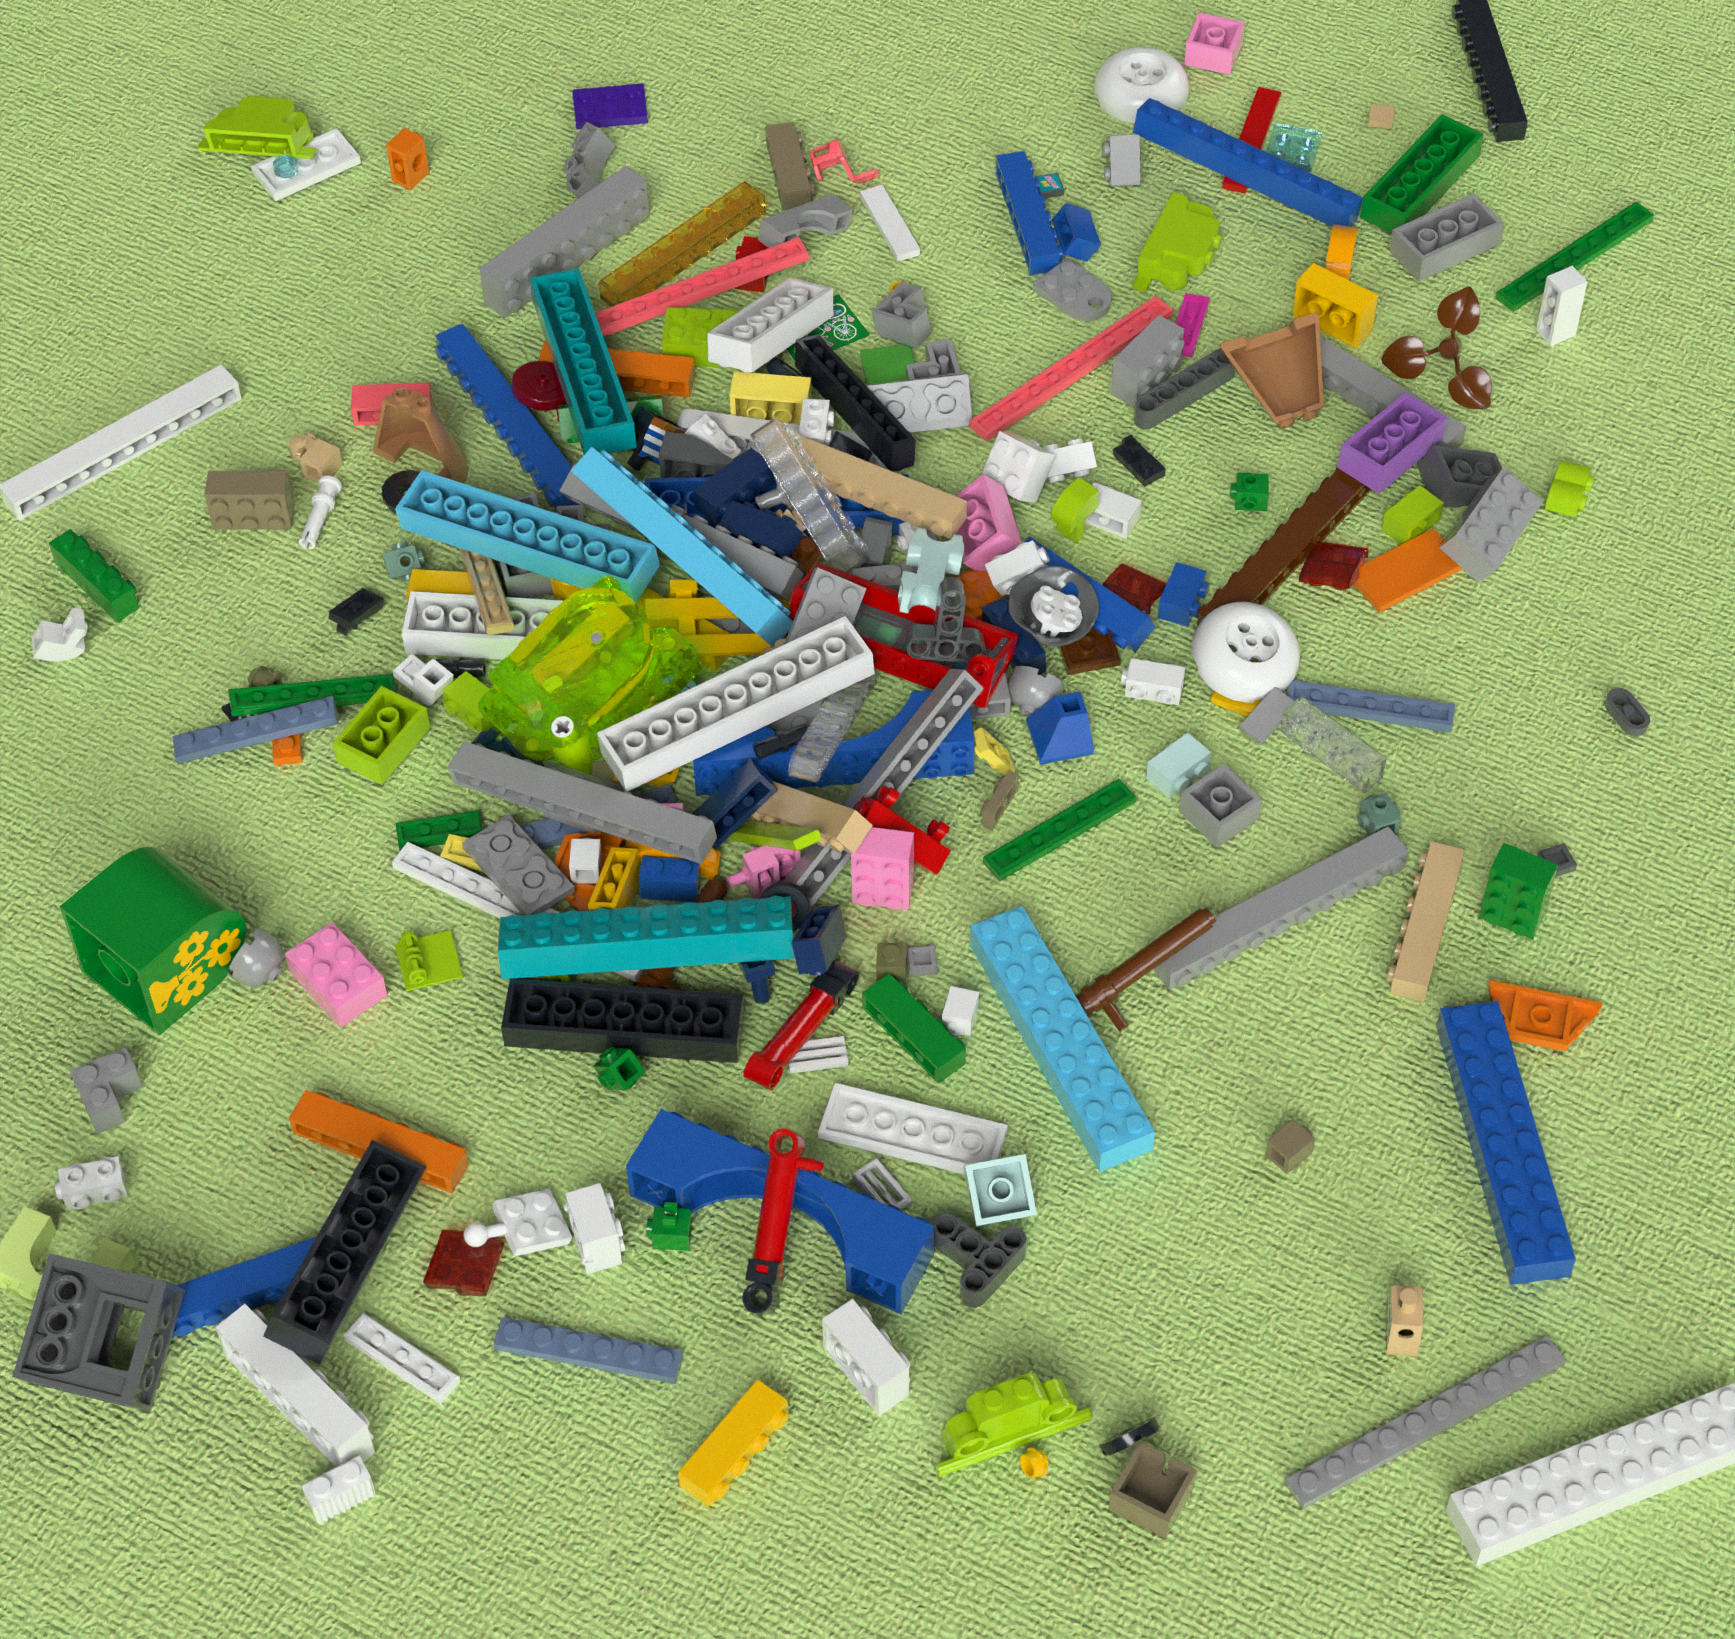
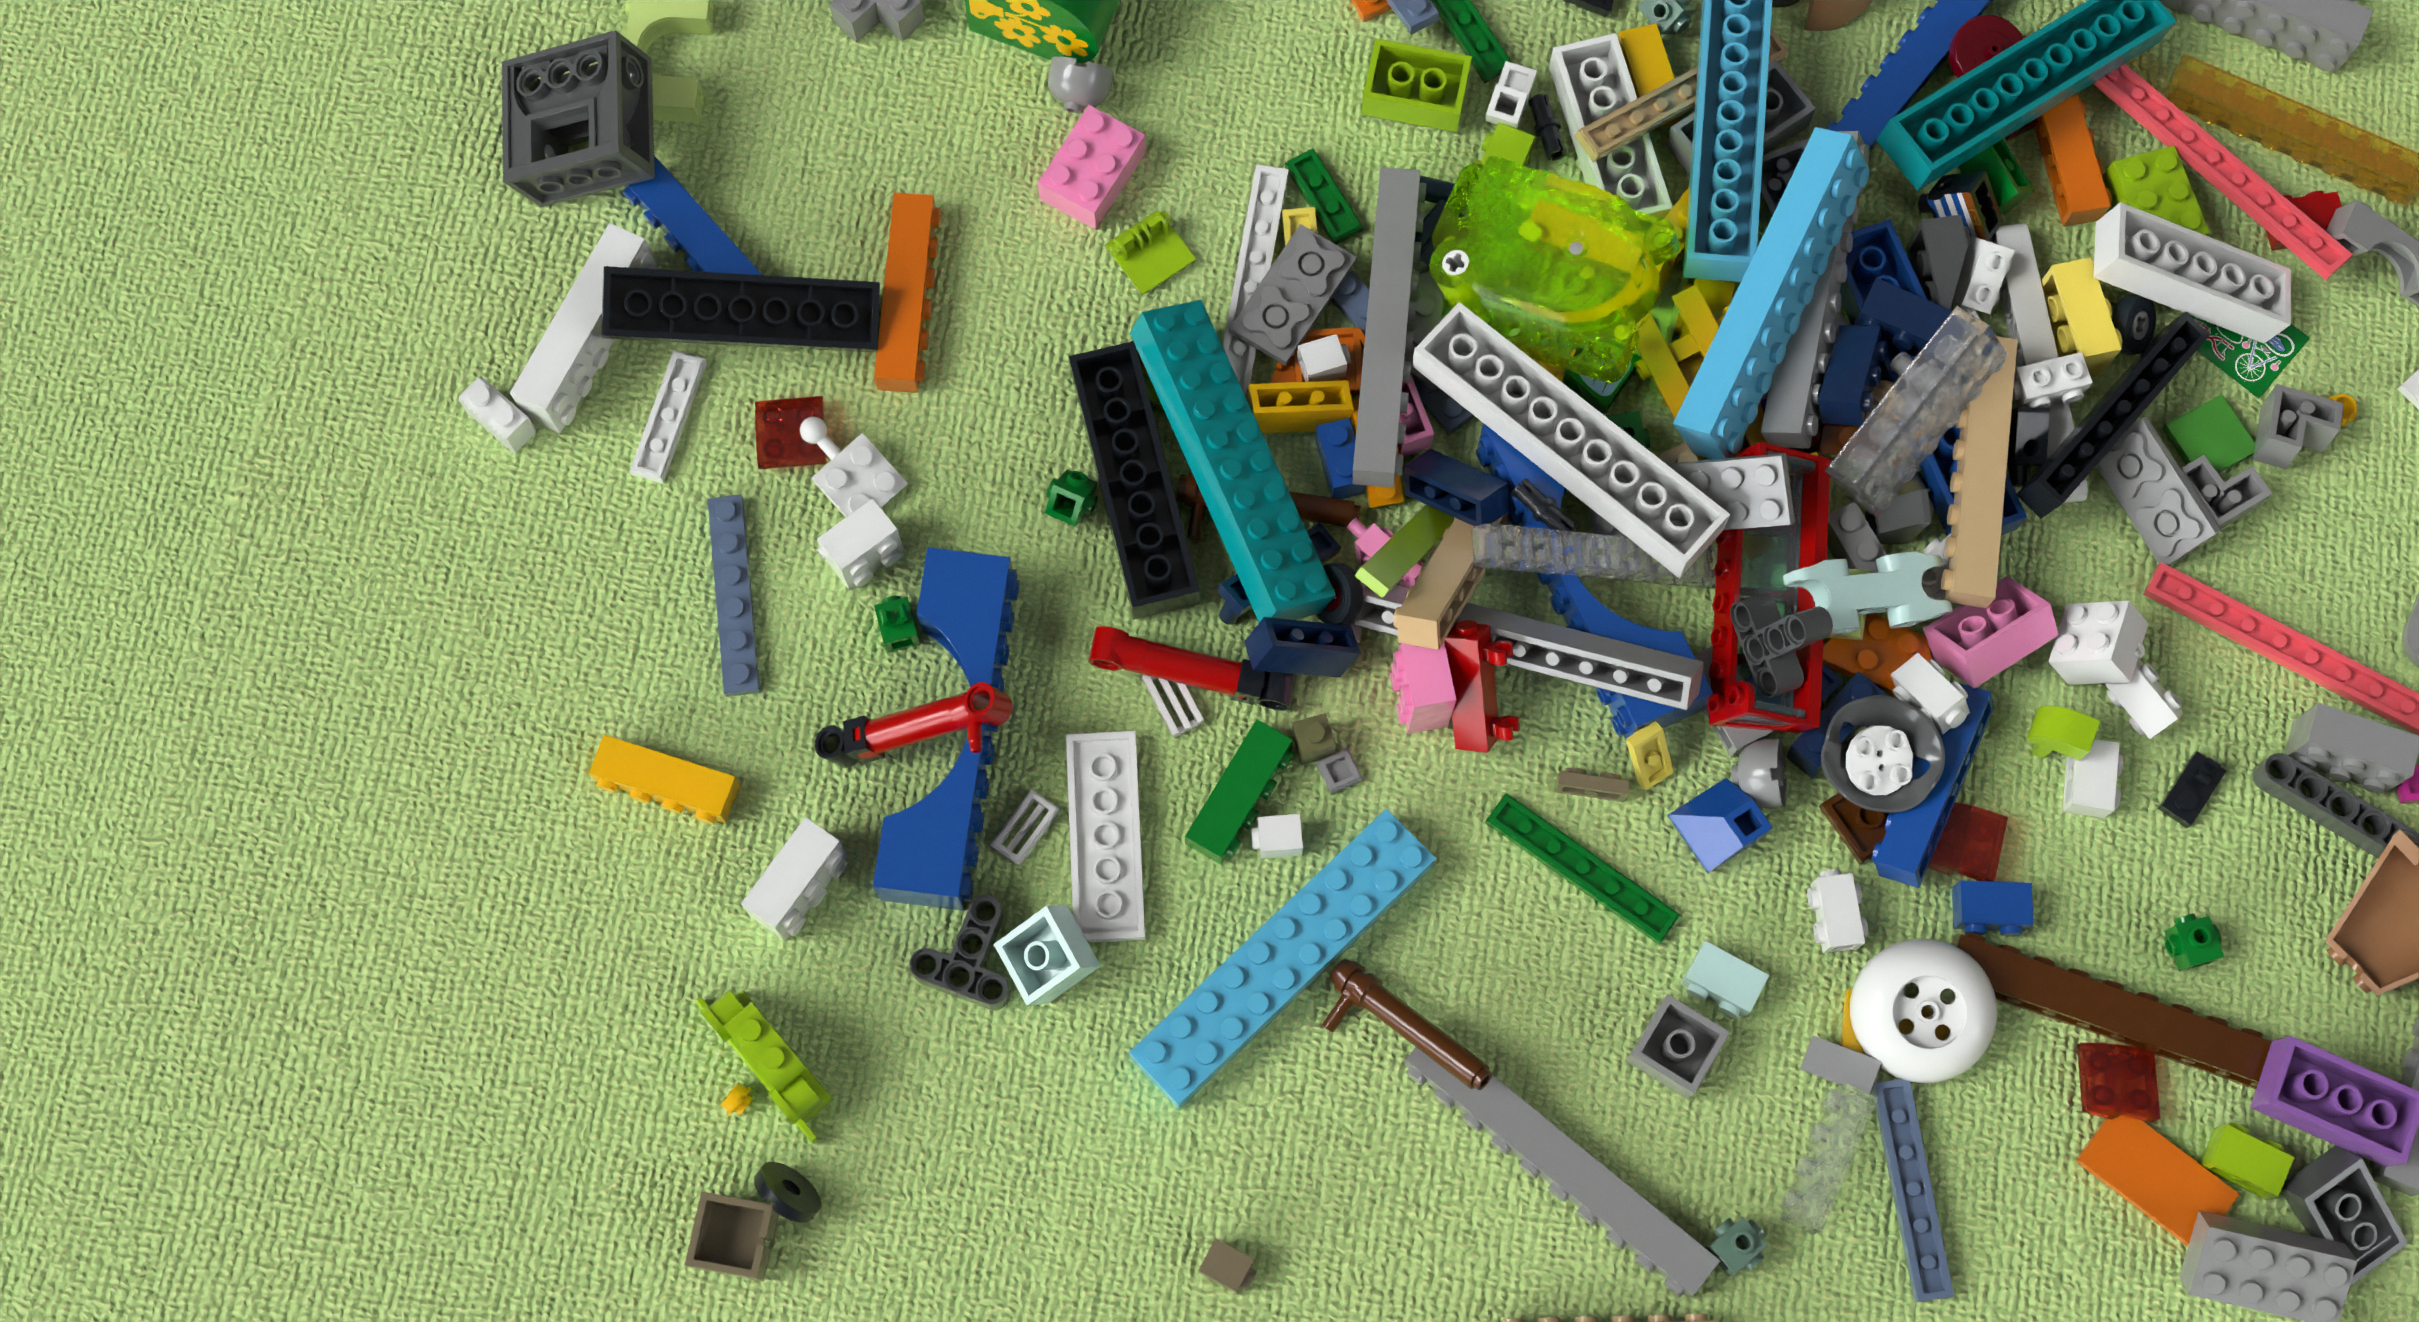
camera: 70 degrees right, 20 degrees up
white brick [55,1156,128,1210] -> none

